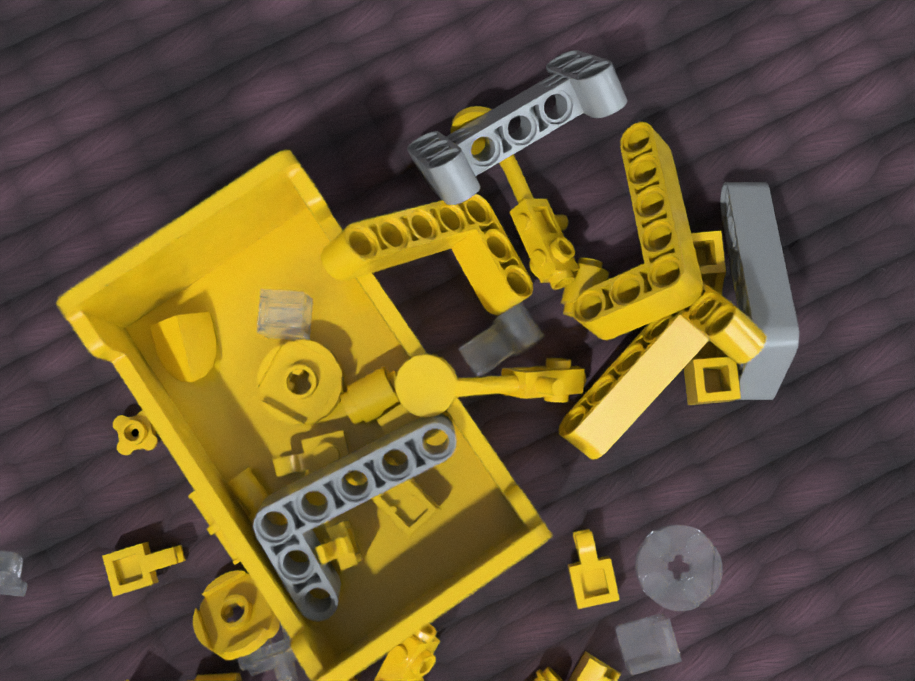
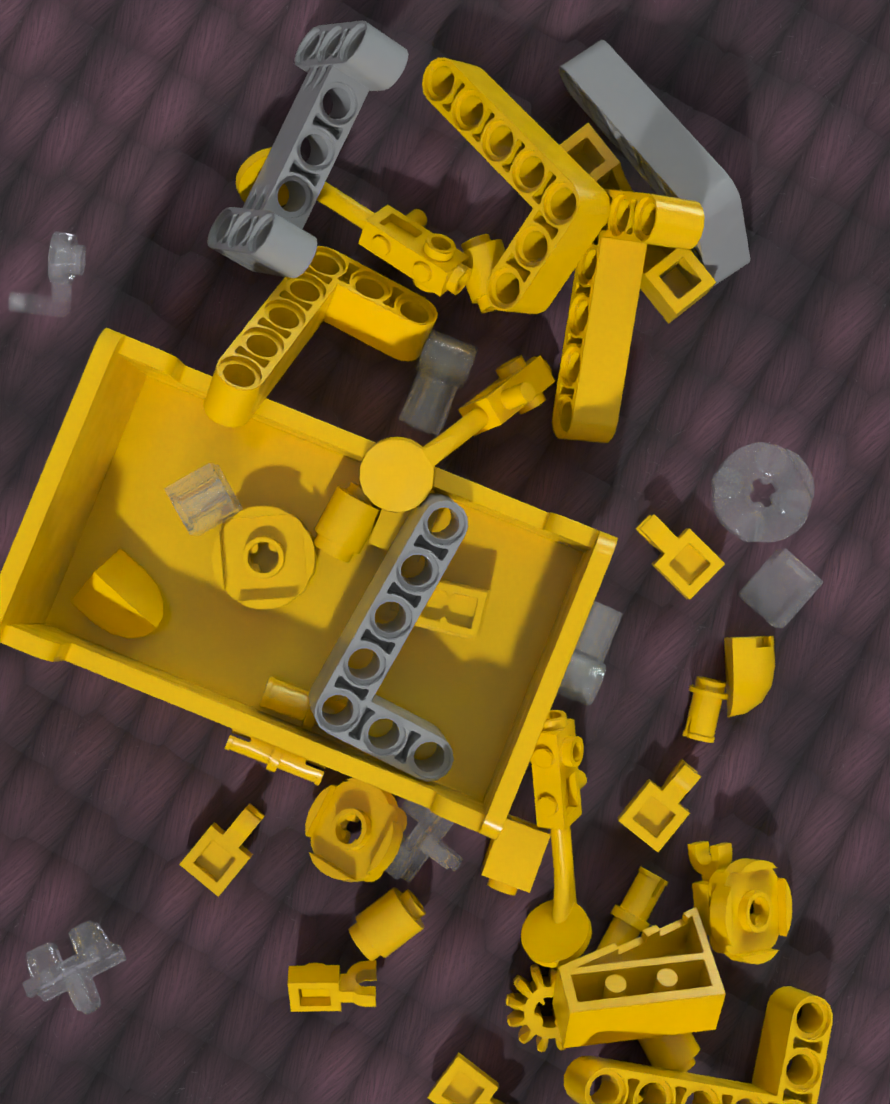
camera: 40 degrees left, 5 degrees up
yellow plate [113,410,158,455] -> none
yellow plate [273,430,354,477] -> none
yellow plate [315,519,363,570] -> none
none -> clear plate [9,232,86,317]
none -> clear piece [557,601,623,706]

